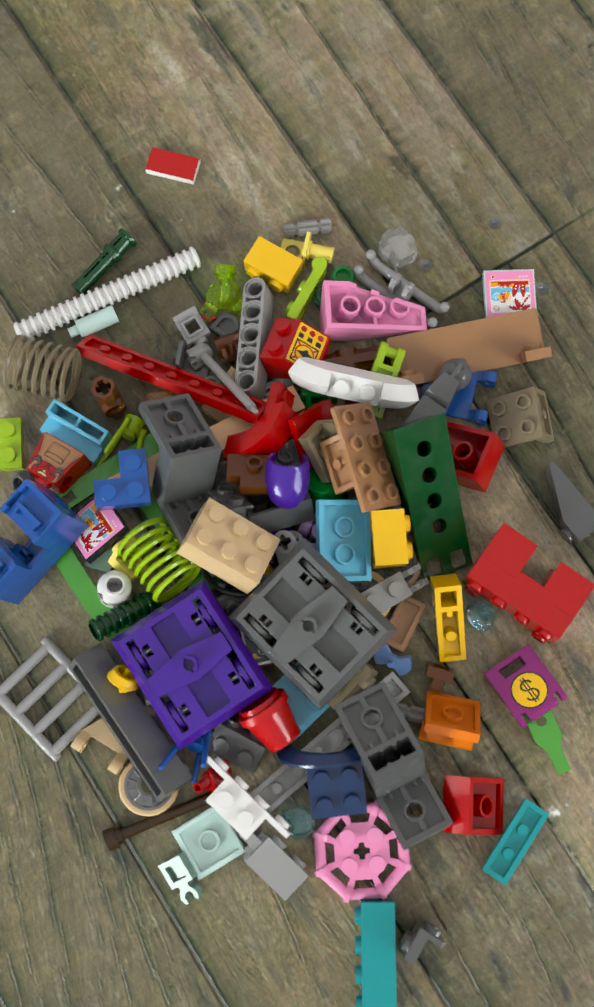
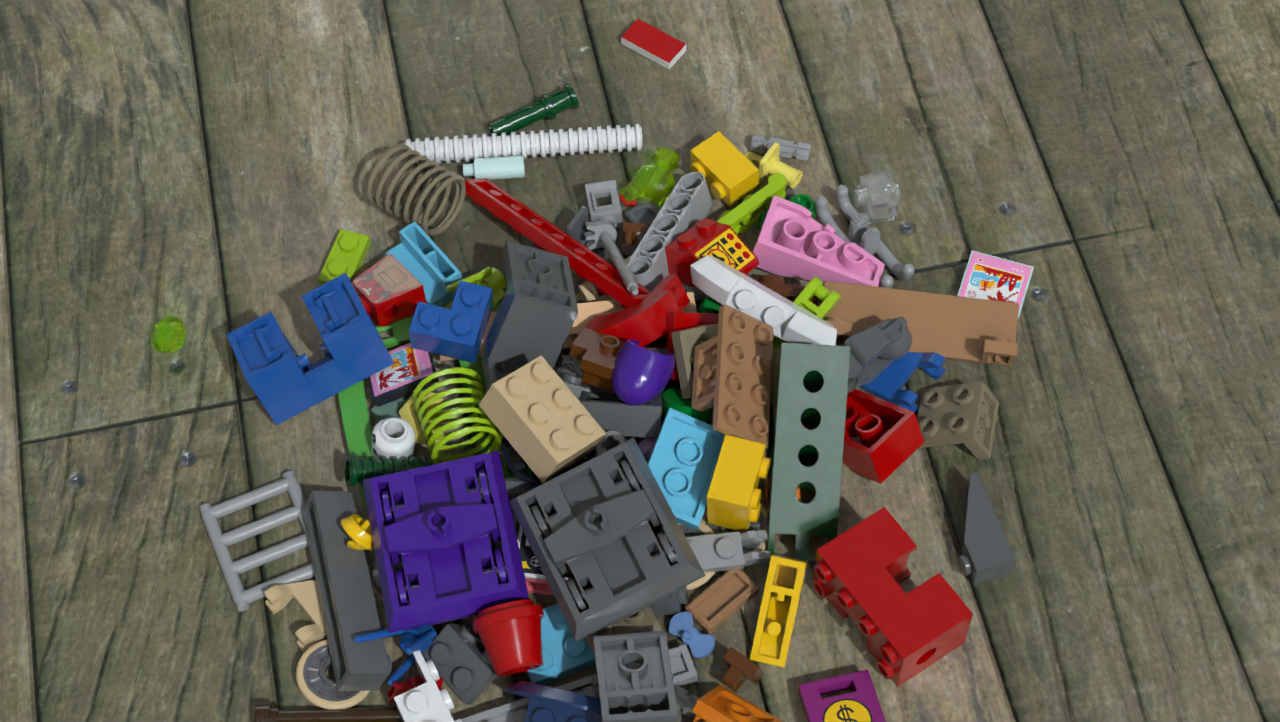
camera: 20 degrees right, 20 degrees down
reddish brown piece [91,376,127,420] -> none
clear light blue hat [466,601,496,632] -> none

